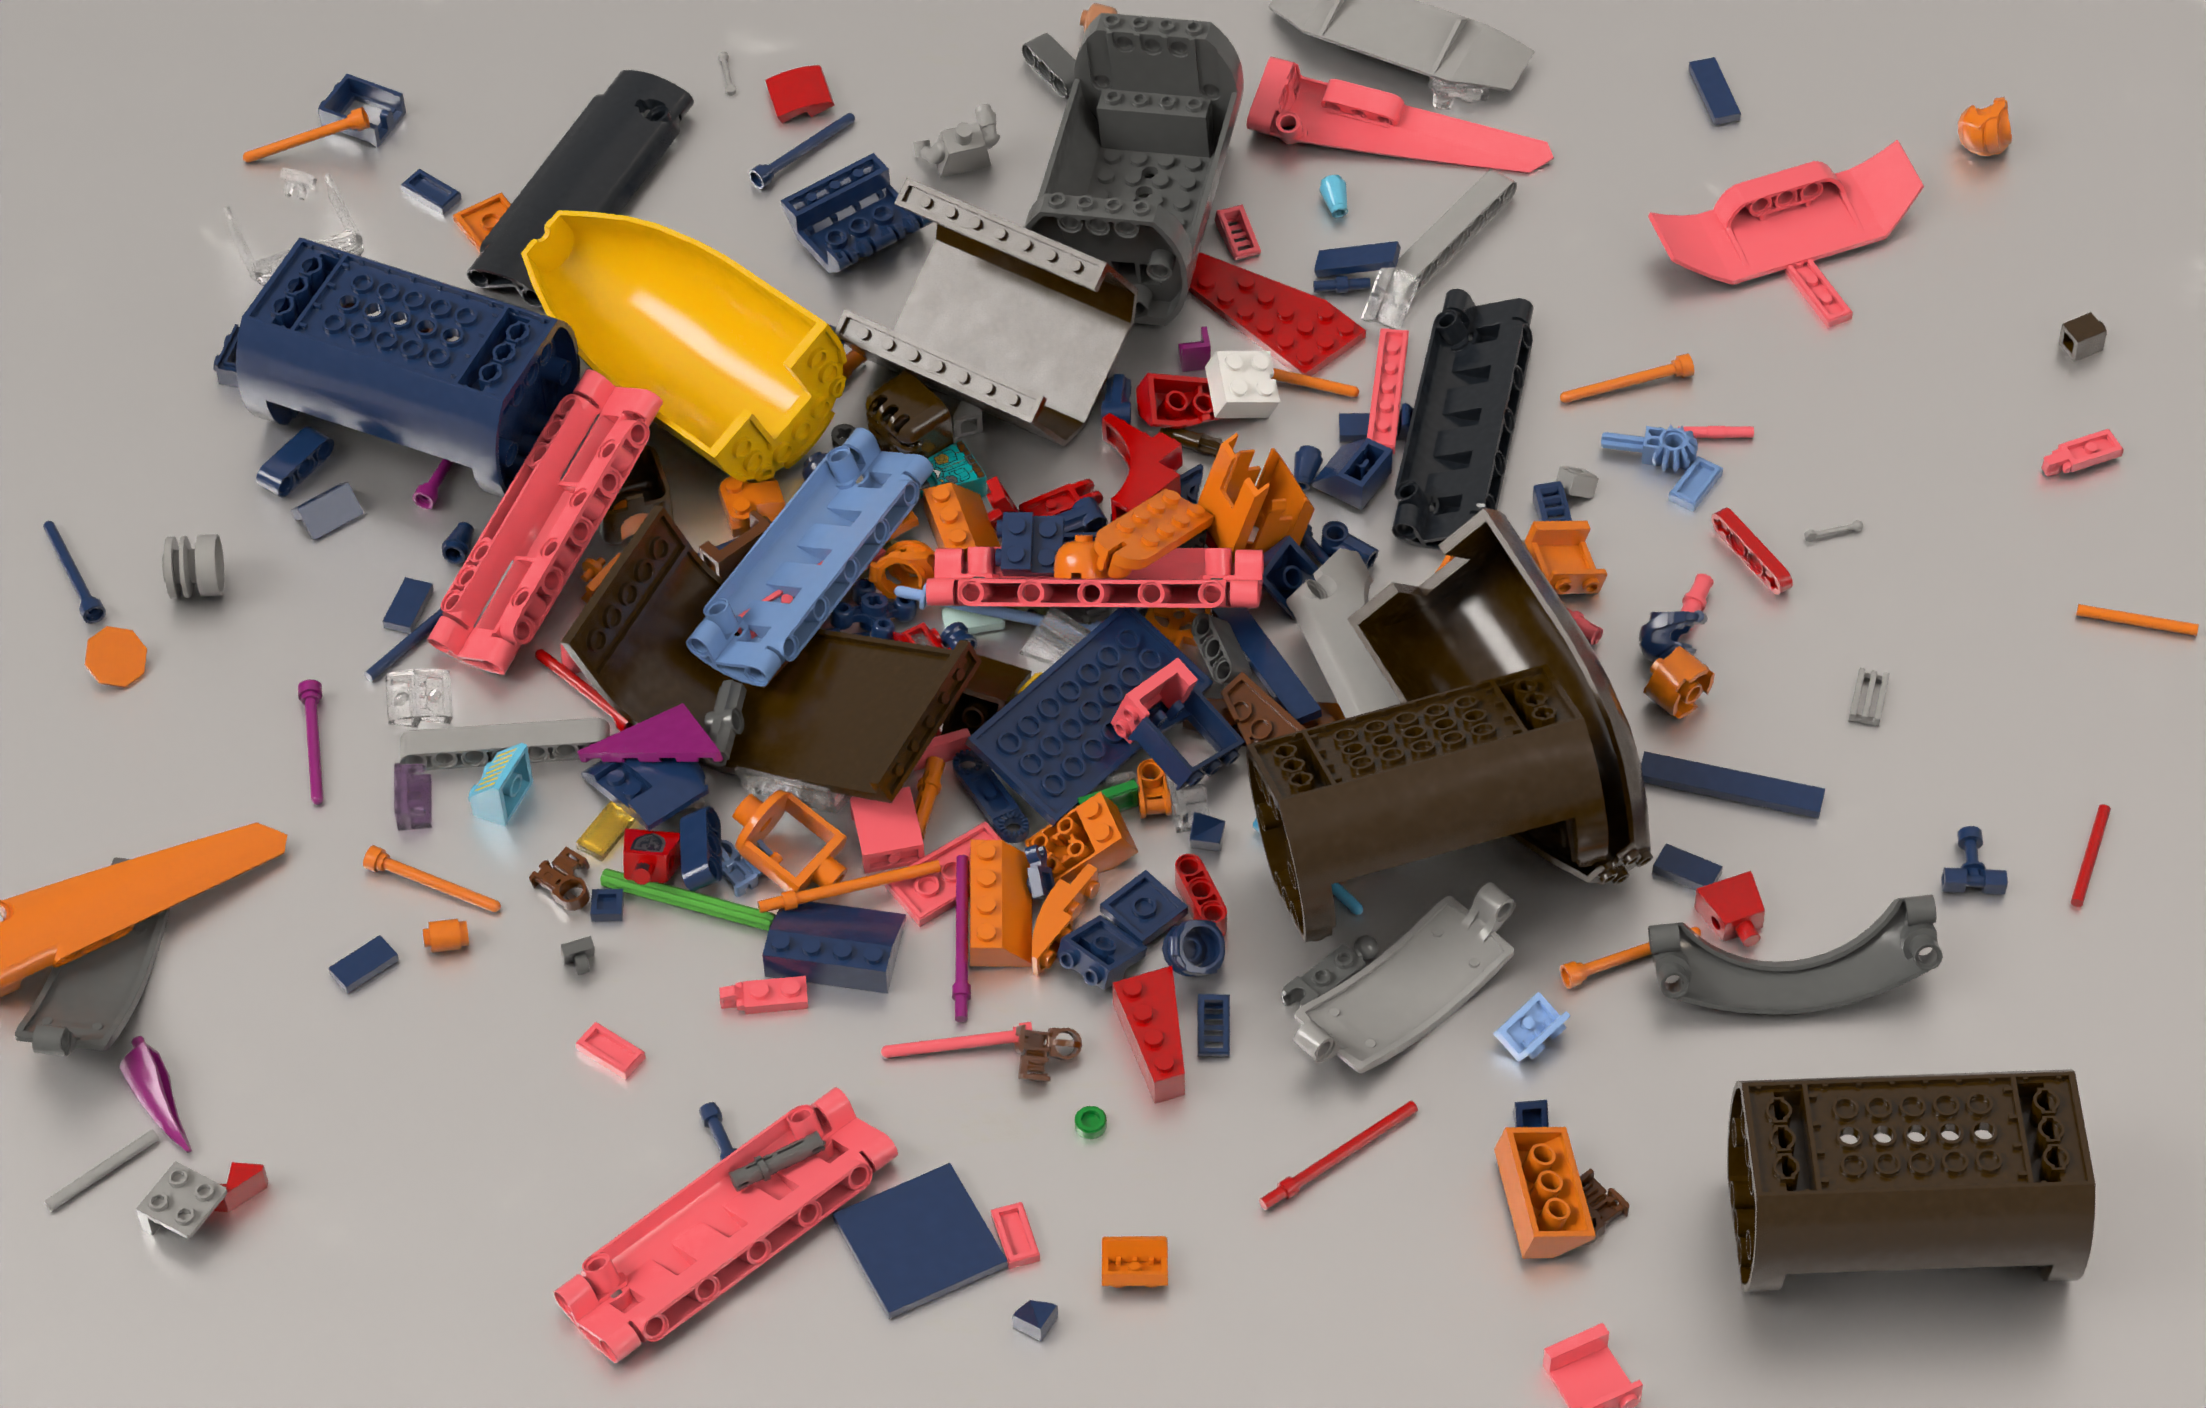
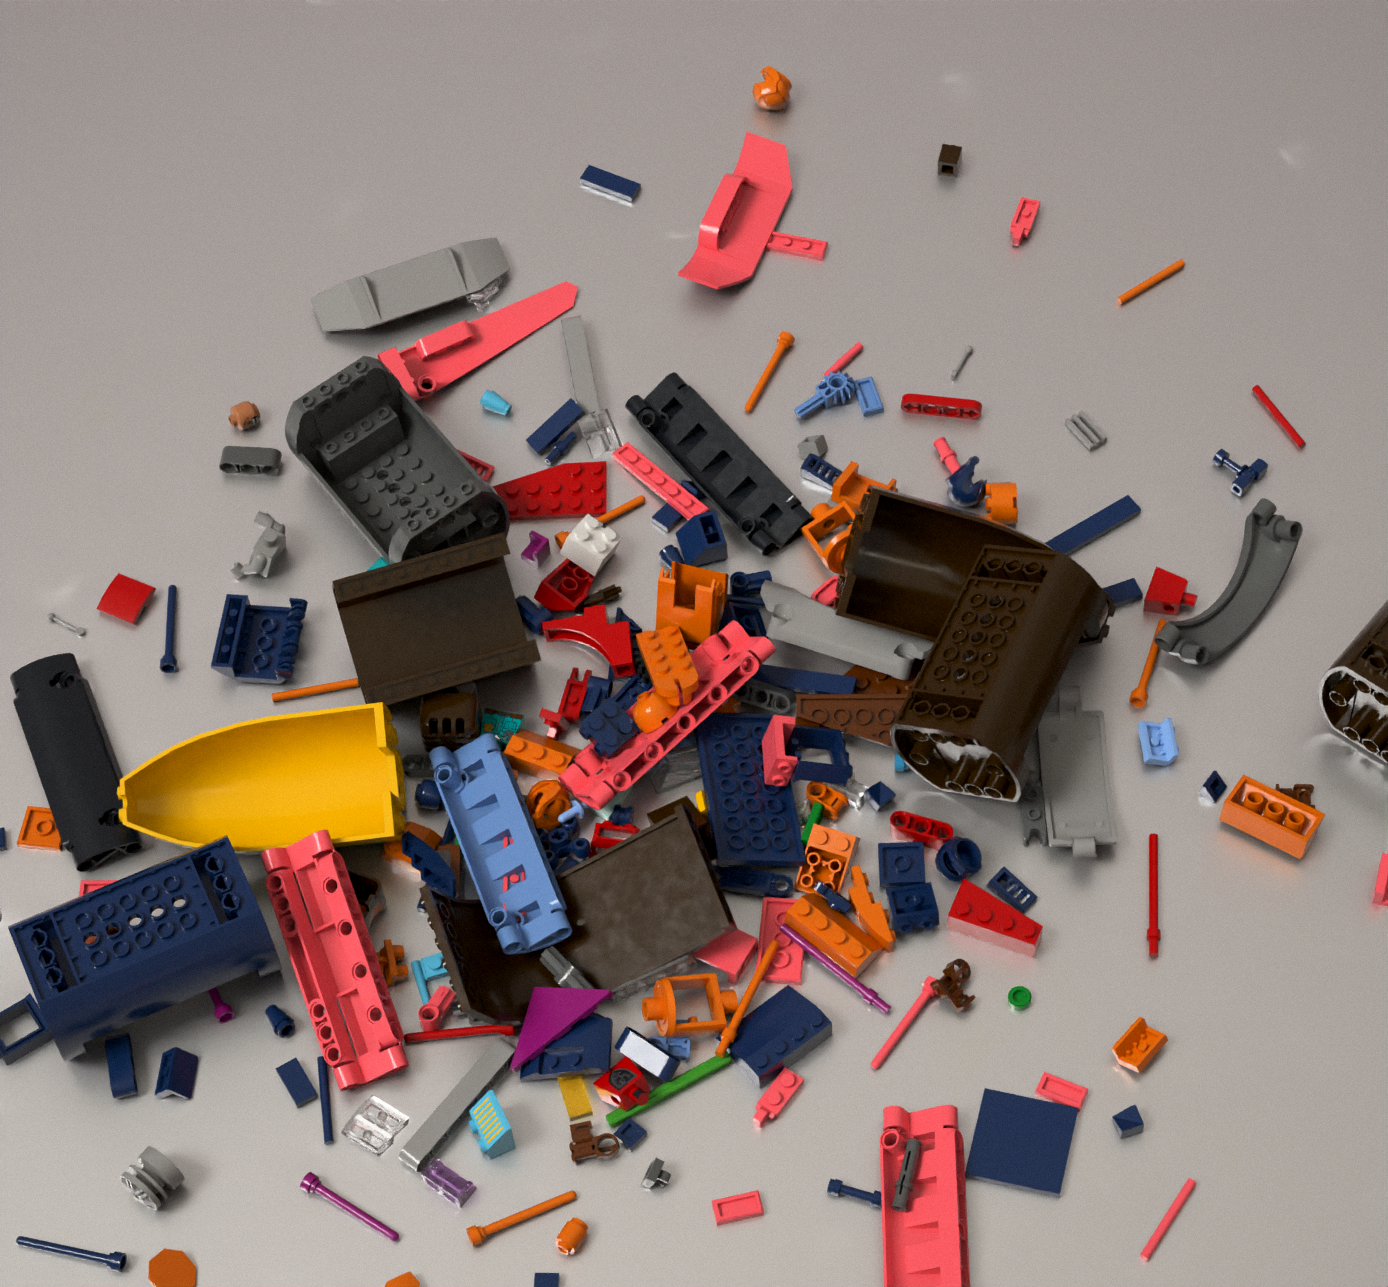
camera: 45 degrees left, 5 degrees up
none -> orange bar [272,678,359,702]
none -> dark blue slope [402,831,456,897]

